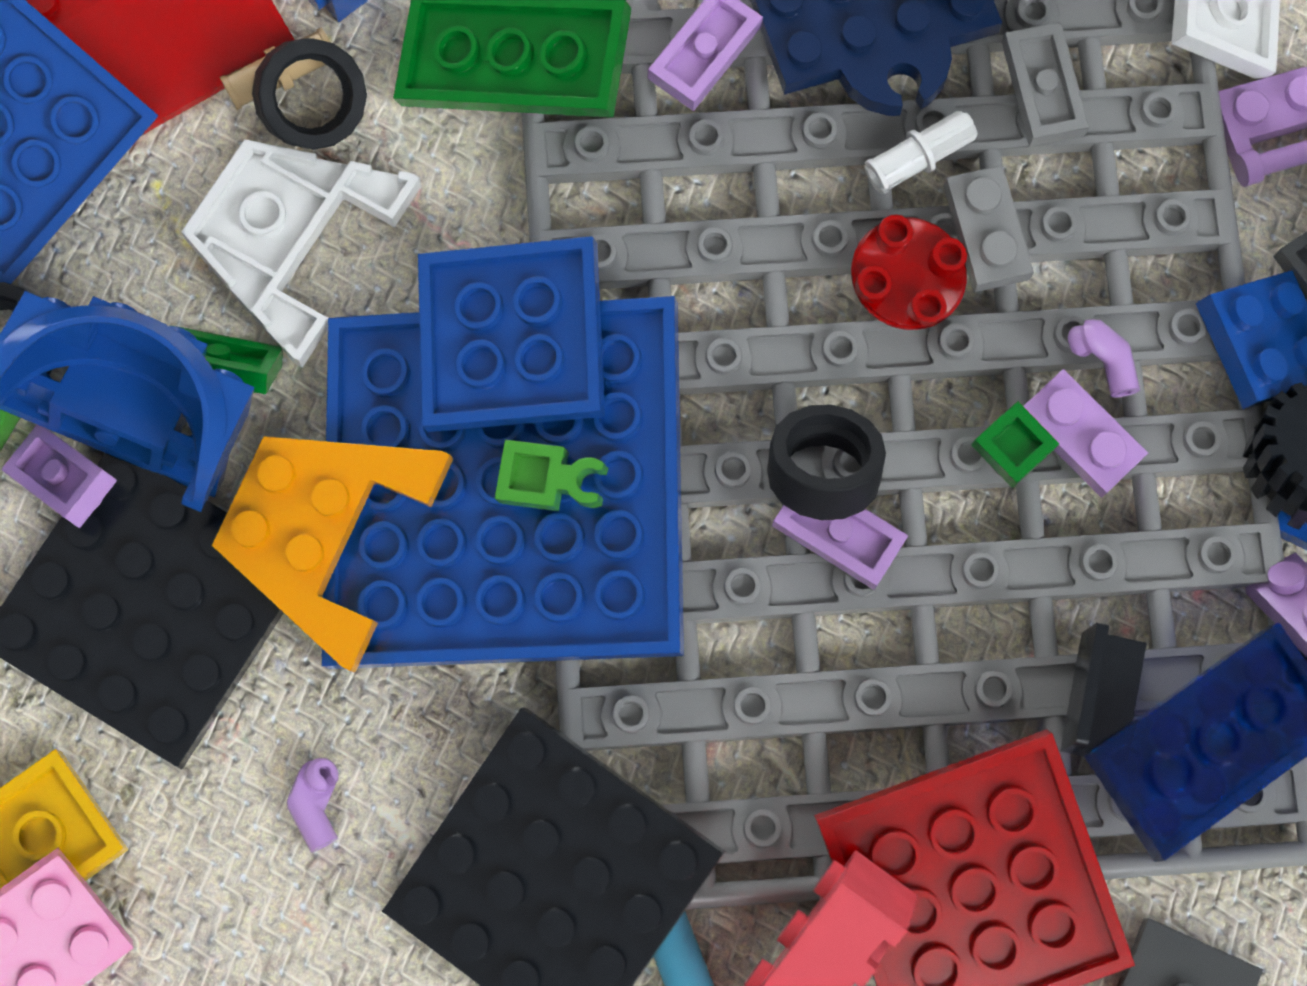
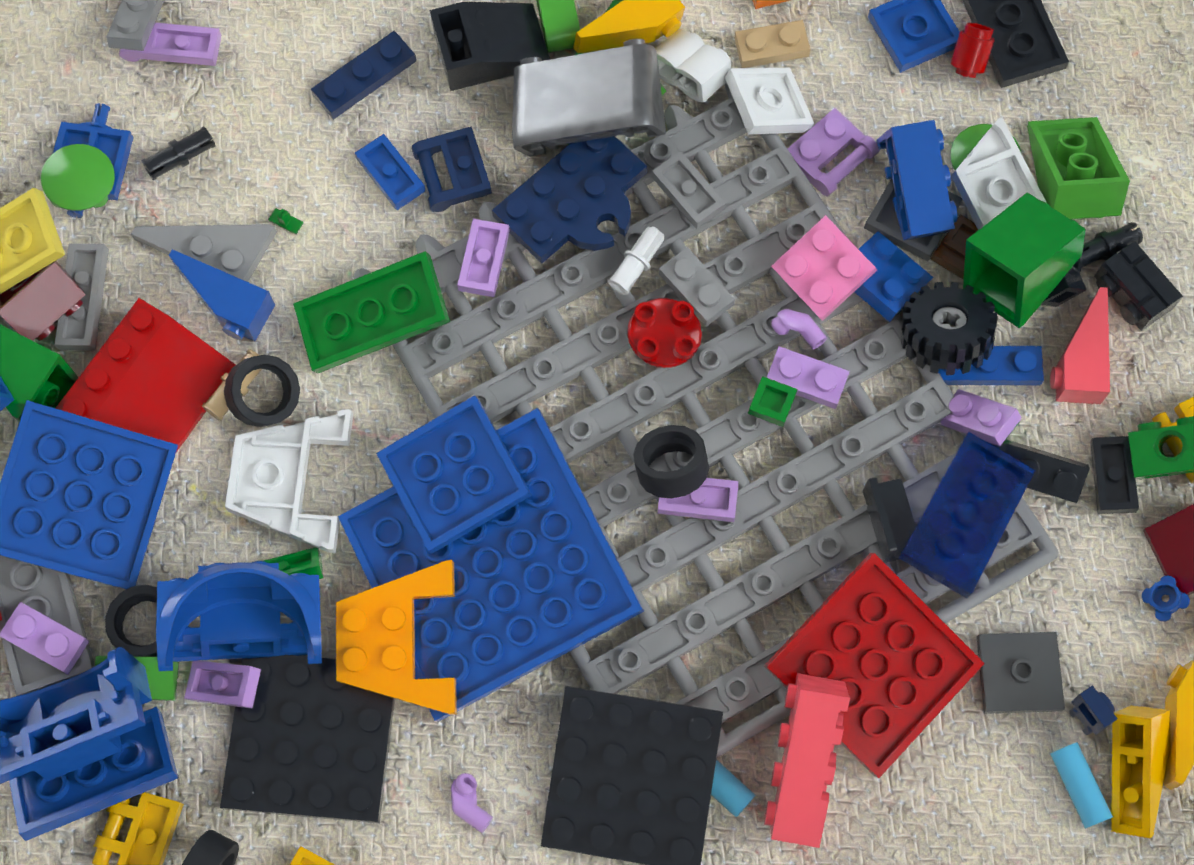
camera: 20 degrees left, 5 degrees down
bright green plate [494,440,608,511] -> none
none -> bright pink plate [771,215,877,321]

